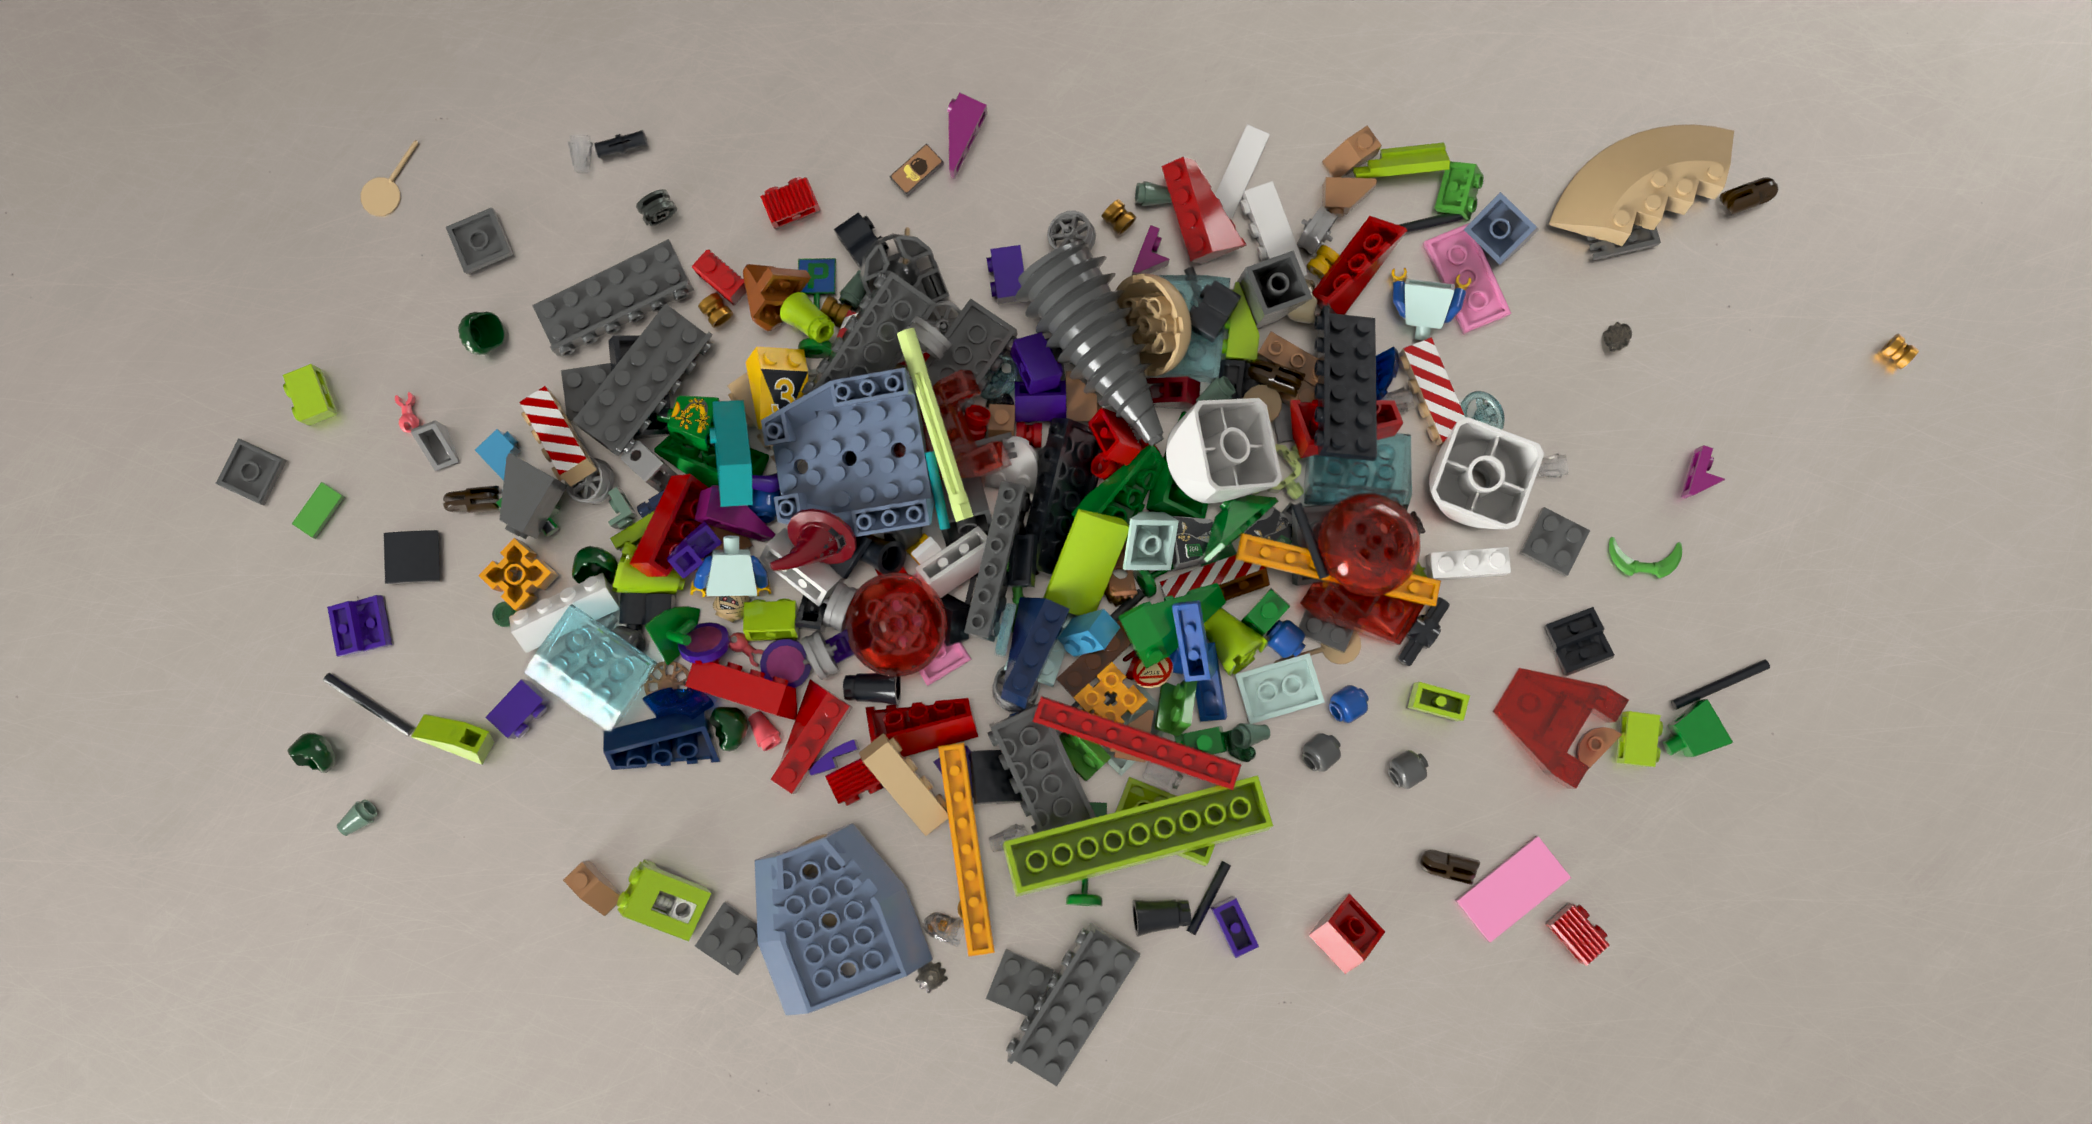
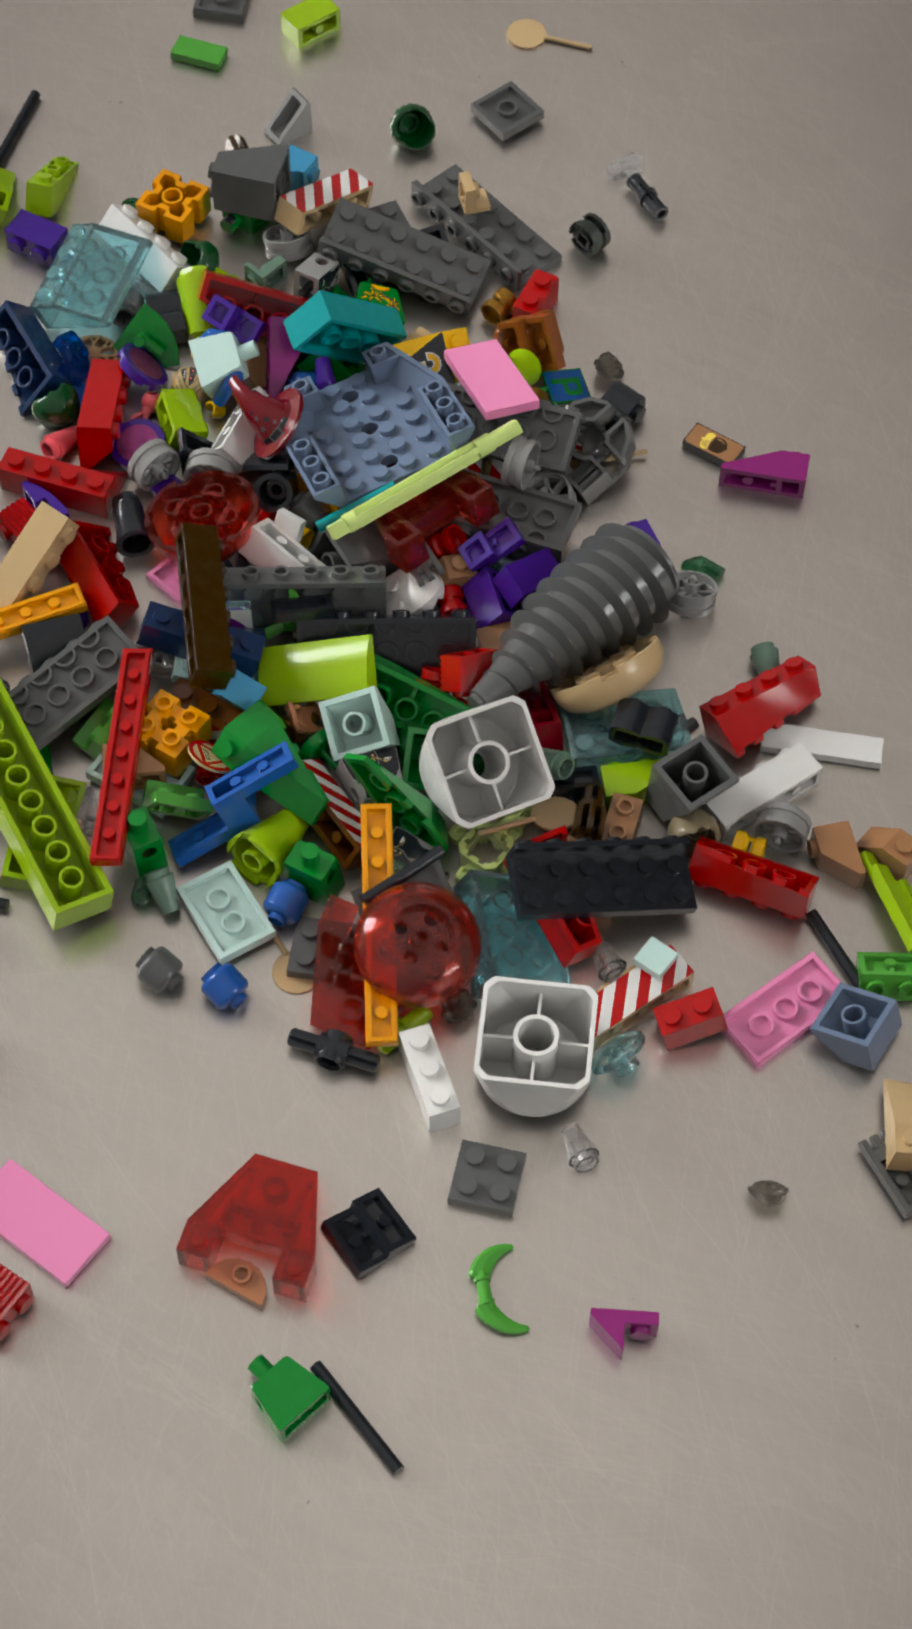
camera: 70 degrees right, 25 degrees down
dark purple slope [327,595,392,657] -> none
black slope [383,530,440,584] -> none
coral arm [395,392,419,433] -> none
red brick [760,177,821,229] -> none
pearl gold wheel [1101,199,1137,235] -> none
magenta slope [1132,225,1170,275] -> none
clear blue tile [1376,346,1399,400] -> none
dark grey head [1388,750,1429,789] -> none
light aqua torso [1391,268,1471,341] -> none
lime brick [1407,682,1470,721] -> none
dark brown arm [1420,850,1480,885] -> none
lime brick [1617,711,1663,767] -> none
pearl gold wheel [1880,333,1919,369] -> none
none -> lime slope [25,156,79,218]
none -> dark brown brick [175,523,236,690]
none -> bright pink tile [444,339,540,420]
none -> dark purple slope [457,517,526,572]
none -> tan bracket [458,171,491,215]
none -> clear smoke animal [594,351,624,382]
none -> light aqua tile [633,936,678,981]
none -> red brick [652,987,728,1051]
none -> clear green arm [681,556,725,581]

